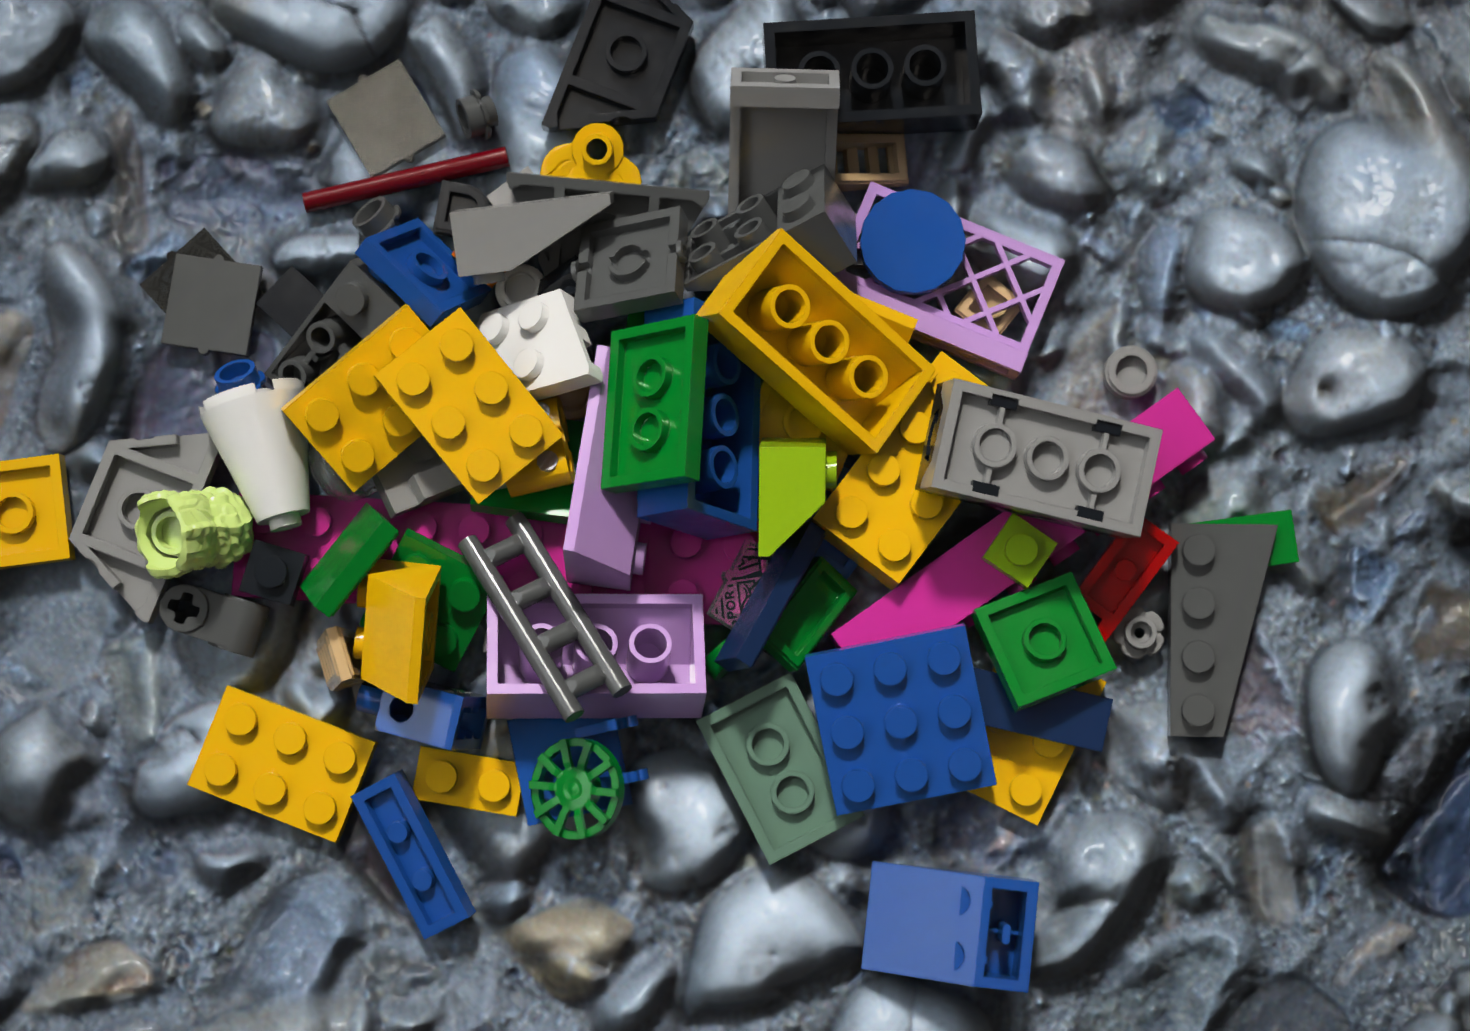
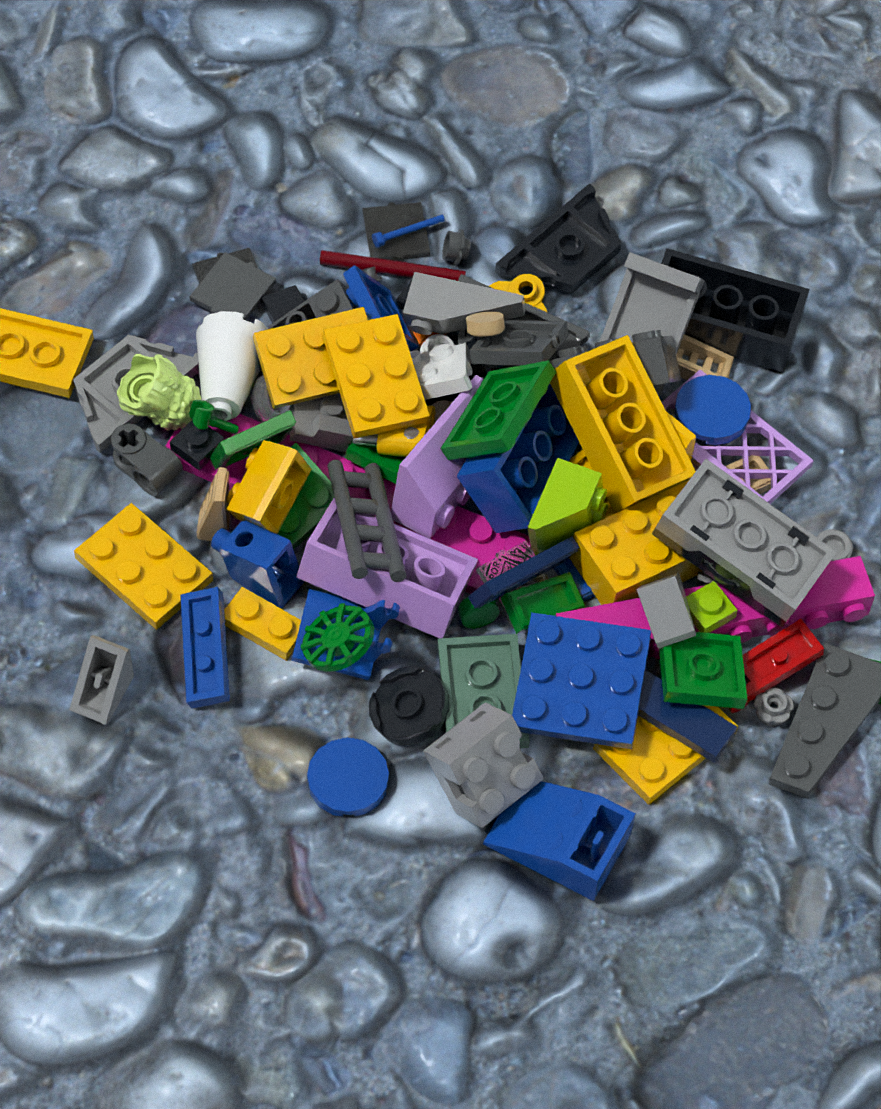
camera: 20 degrees right, 25 degrees down
none -> light grey slope [69,635,134,725]
none -> green hand [189,400,239,434]
none -> blue tile [307,737,389,817]
none -> black tile [369,666,449,746]
none -> blue piece [372,214,445,248]
none -> light grey piece [423,702,544,828]
none -> tan tile [466,312,505,337]
none -> light grey slope [637,573,696,649]

